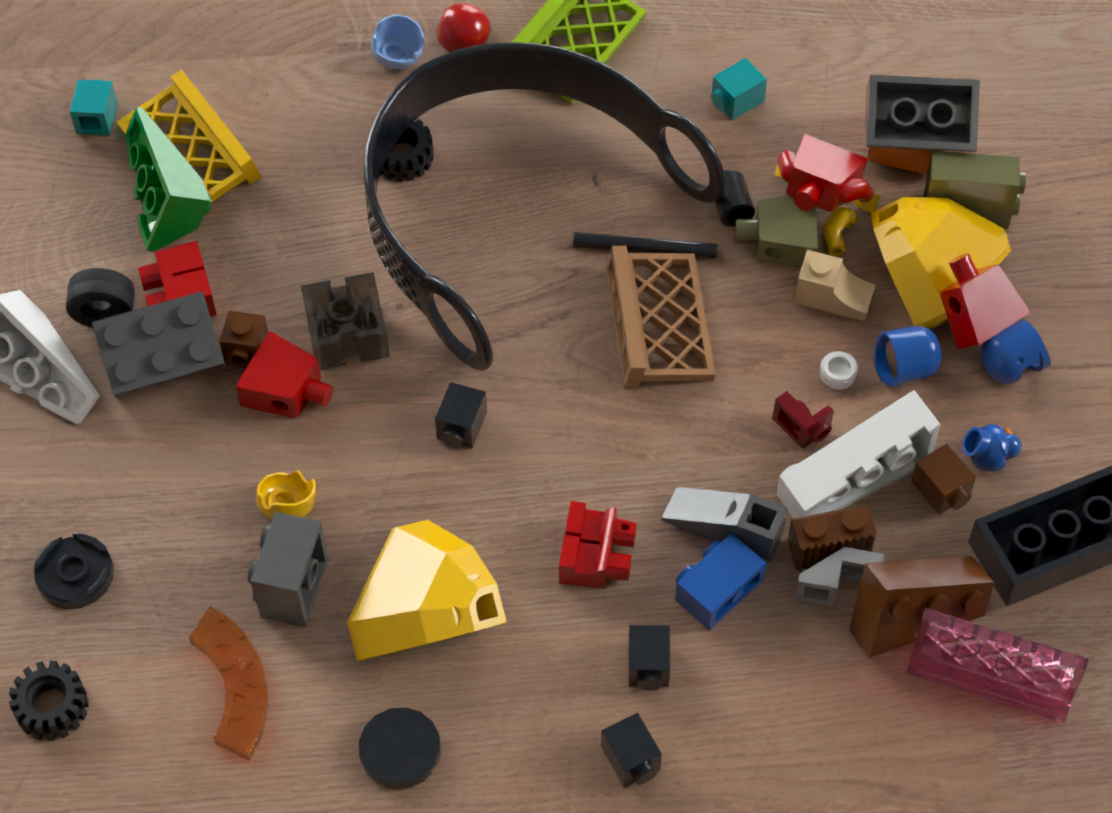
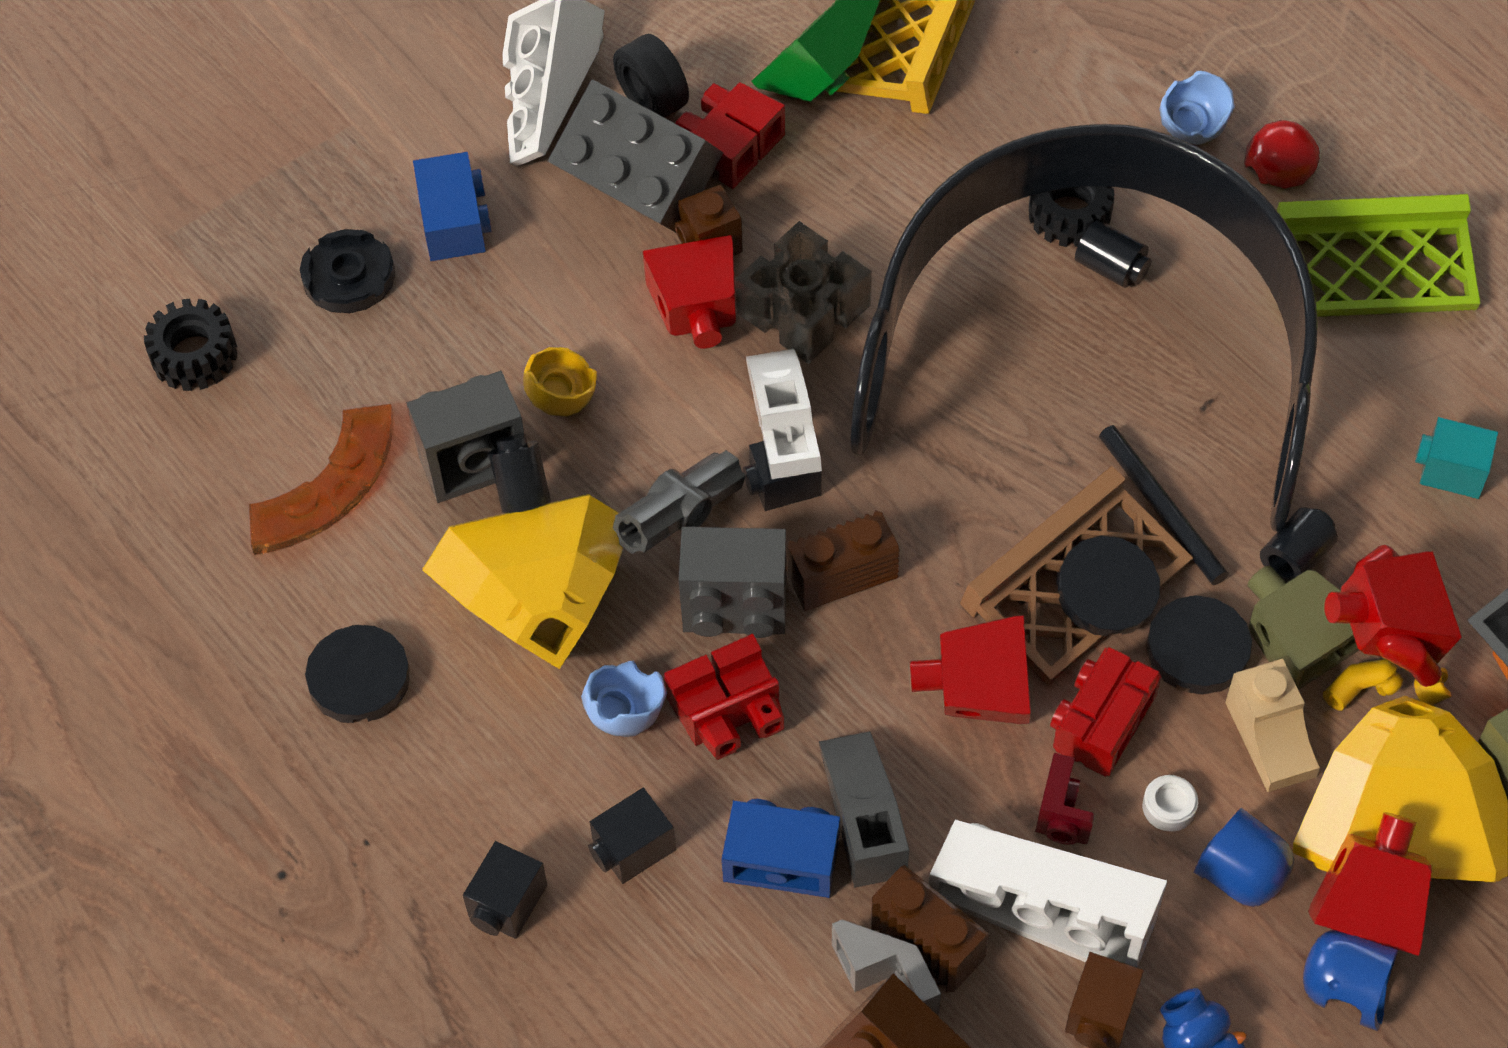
camera: 55 degrees right, 0 degrees up
none -> blue brick [413,152,492,261]
none -> black brick [488,434,551,513]
none -> light blue hair [581,661,667,737]
none -> dark grey piece [613,450,746,554]
none -> dark grey brick [679,527,787,638]
none -> white slope [746,349,822,479]
none -> reddish brown brick [787,510,900,611]
none -> red torso [910,615,1030,724]
none -> red brick [1050,647,1162,777]
none -> black tile [1056,536,1160,636]
none -> black brick [1075,220,1152,288]
none -> black tile [1146,595,1252,695]

